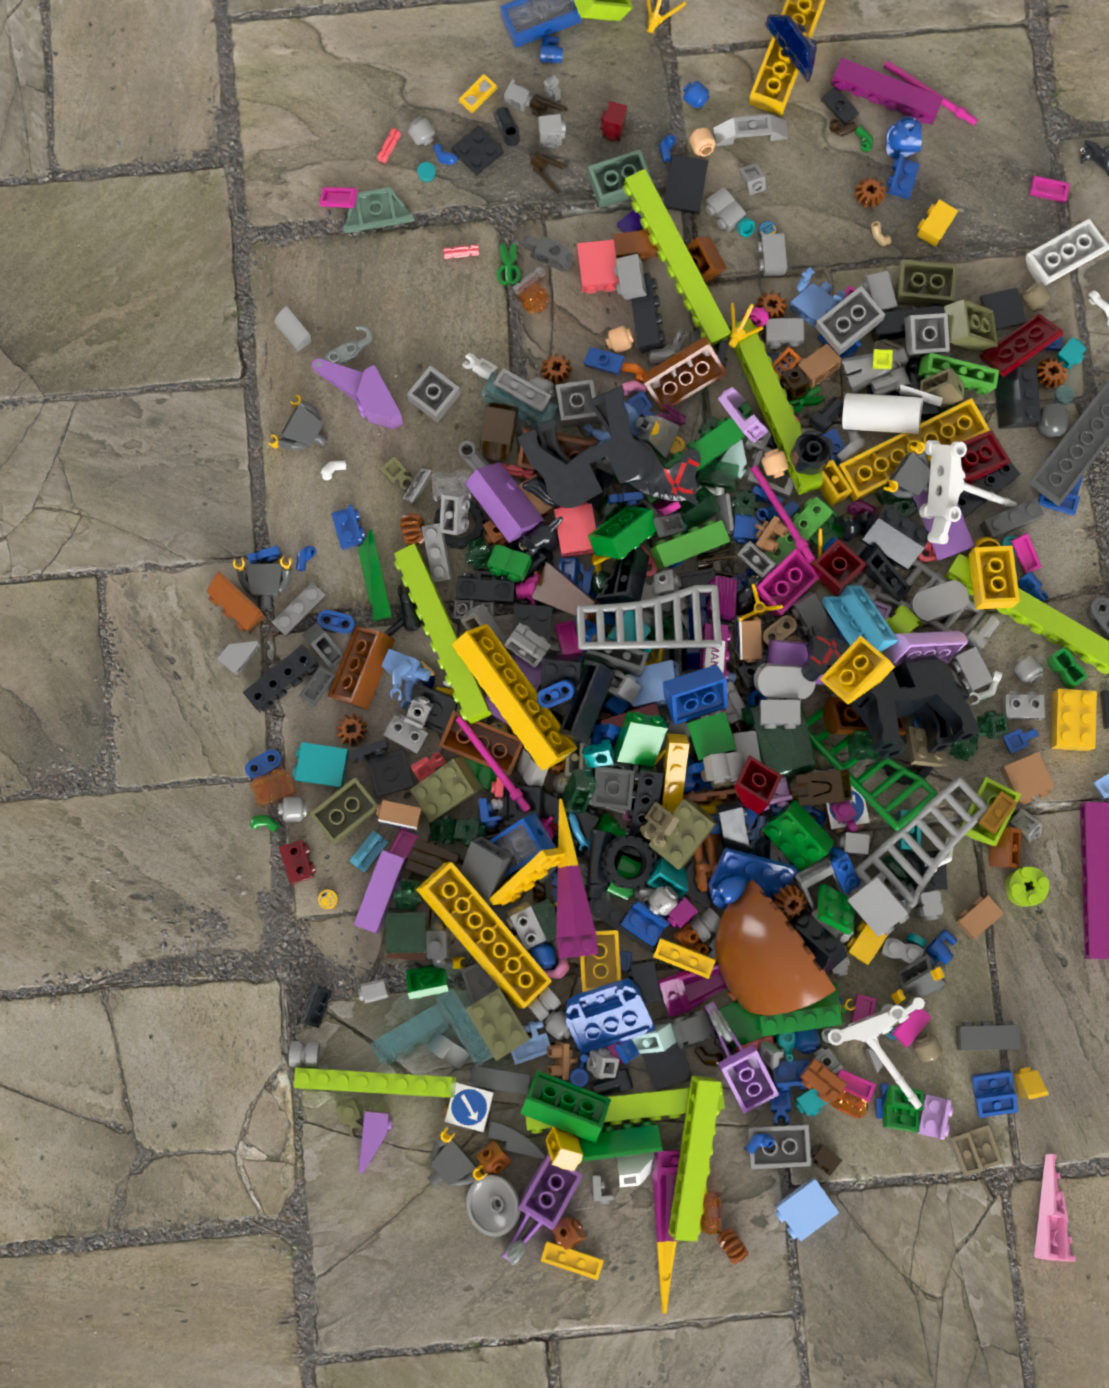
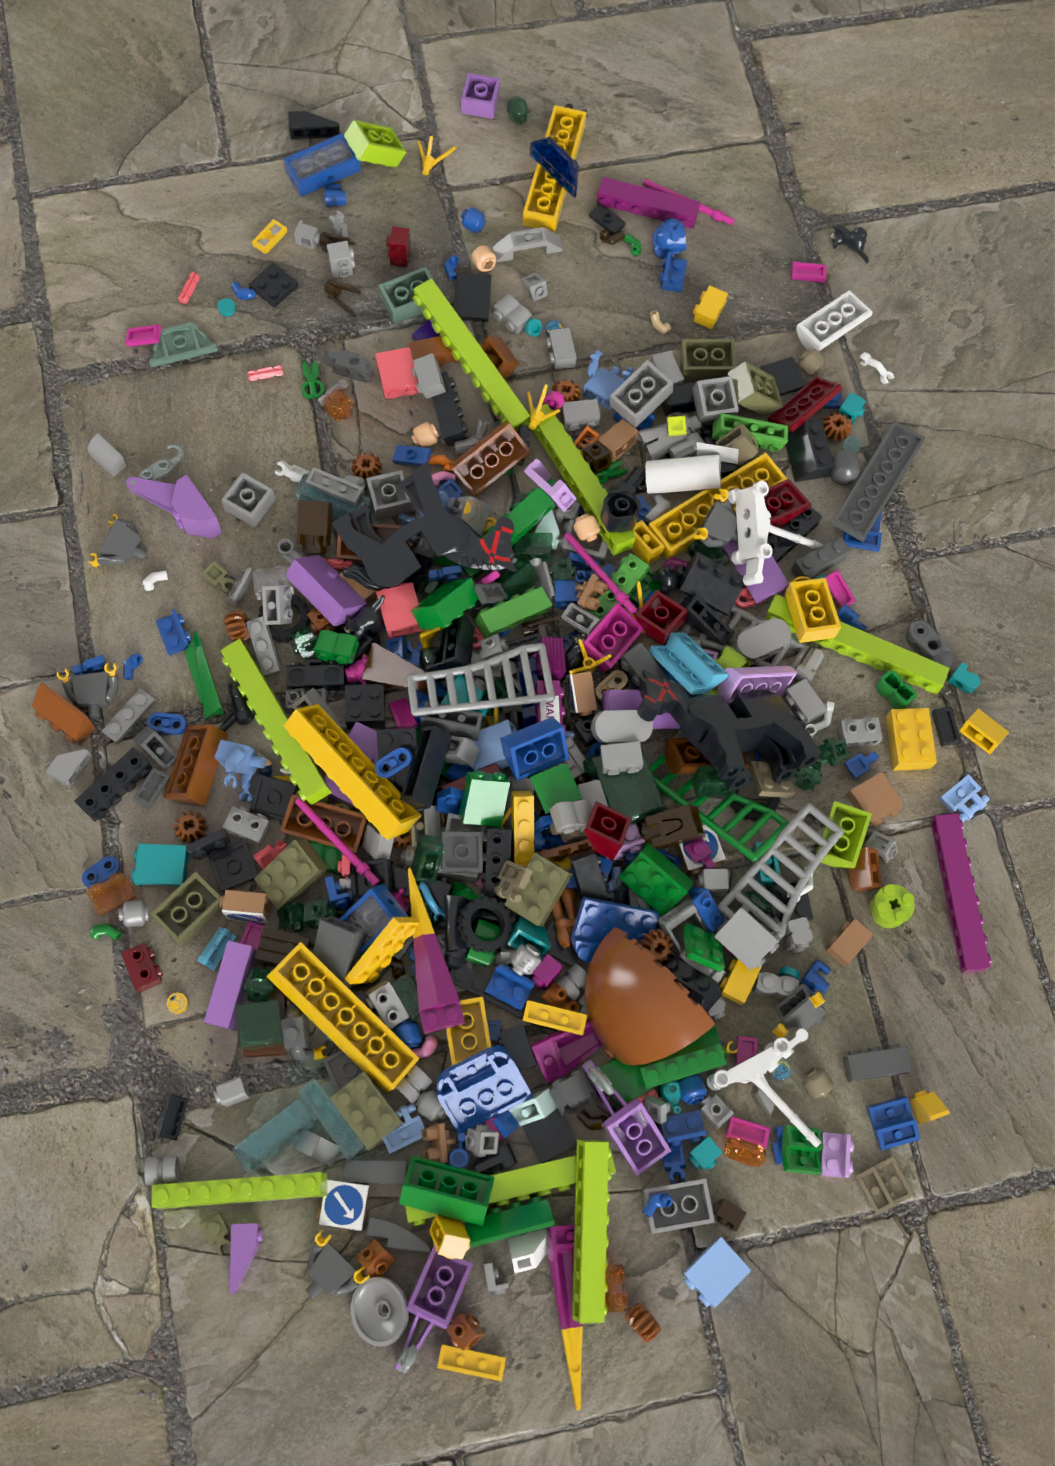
camera: 10 degrees left, 10 degrees down
light grey brick [404,696,434,729] -> none
green plate [406,965,448,999] -> none
light grey head [408,117,435,146] -> none
black piece [493,107,520,146] -> none
light grey brick [504,623,551,667] -> none
teal leg [582,739,614,768] -> none
flat silver piece [658,403,686,427] -> none
blue animal [716,876,746,904] -> none
dark orange brick [799,1058,847,1103] -> none
yellow slope [820,635,894,704] -> none
dark orange gear [854,176,886,209] -> none
dark pink tile [892,1009,931,1047] -> none
pearl gold plate [978,791,1018,835] -> none
light grey head [1014,655,1043,684] -> none
bright pink wedge [1034,1154,1076,1262] -> none

